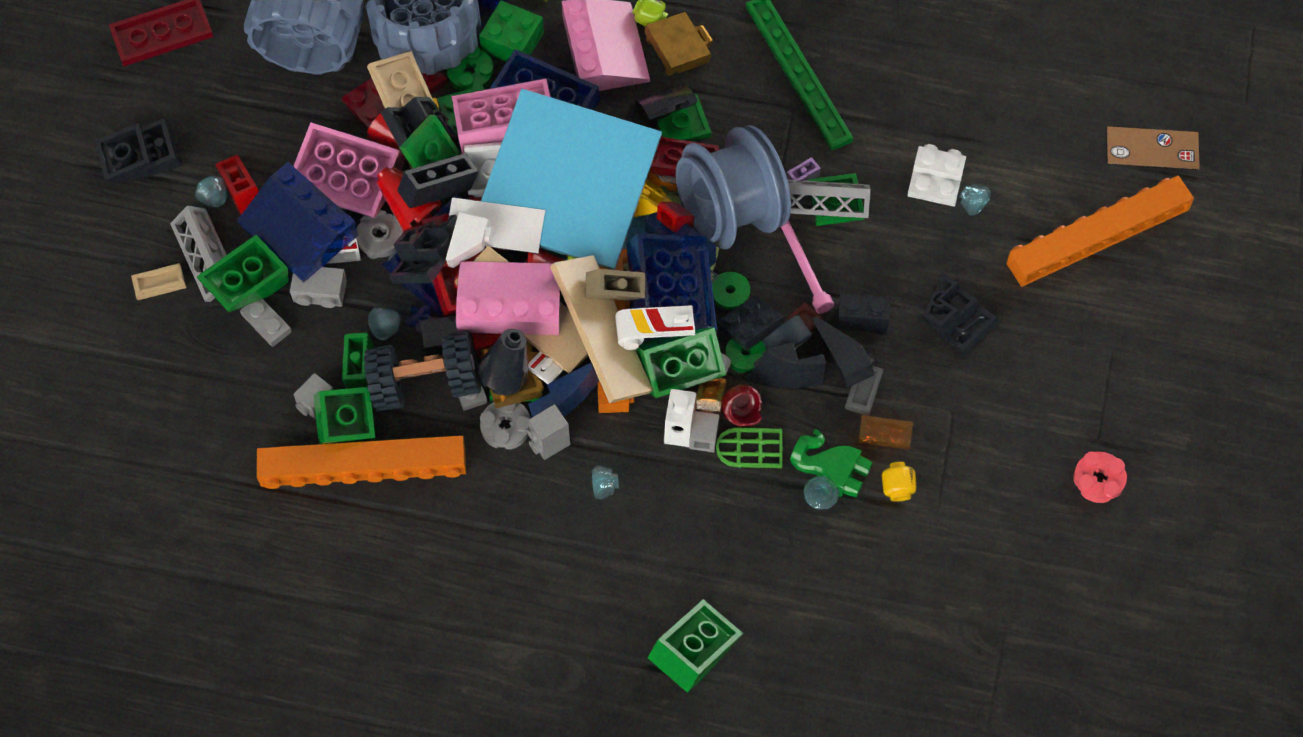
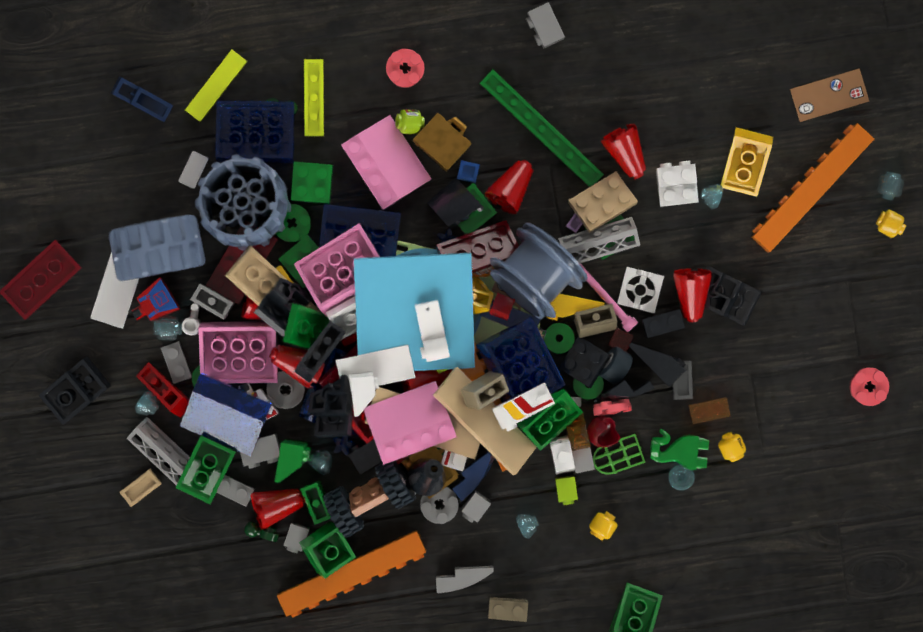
camera: 25 degrees left, 25 degrees up
none -> white sticker [90,252,139,329]
none -> torso [131,278,181,321]
none -> clear light blue head [153,315,182,341]
none -> light grey plate [161,341,192,384]
none -> white piece [182,303,201,335]
none -> light grey brick [190,283,235,320]
none -> dark green plate [244,522,279,542]
none -> red cone [250,488,305,530]
none -> green slope [275,439,311,483]
none -> white door [415,300,450,362]
none -> light grey slope [436,566,494,593]
none -> blue tile [457,160,480,183]
none -> red cone [485,160,533,215]
none -> dark tan brick [488,597,528,622]
none -> yellow slope [546,294,605,320]
none -> lime brick [555,475,578,505]
none -> tan plate [568,172,638,233]
none -> dark tan brick [574,304,617,338]
none -> yellow head [589,511,618,541]
none -> coral plate [593,399,632,416]
none -> red cone [601,123,646,179]
none -> white piece [617,267,664,313]
none -> red cone [673,268,712,322]
none -> yellow slope [720,127,773,197]
none -> yellow head [876,209,906,238]
none -> clear light blue head [877,171,904,201]

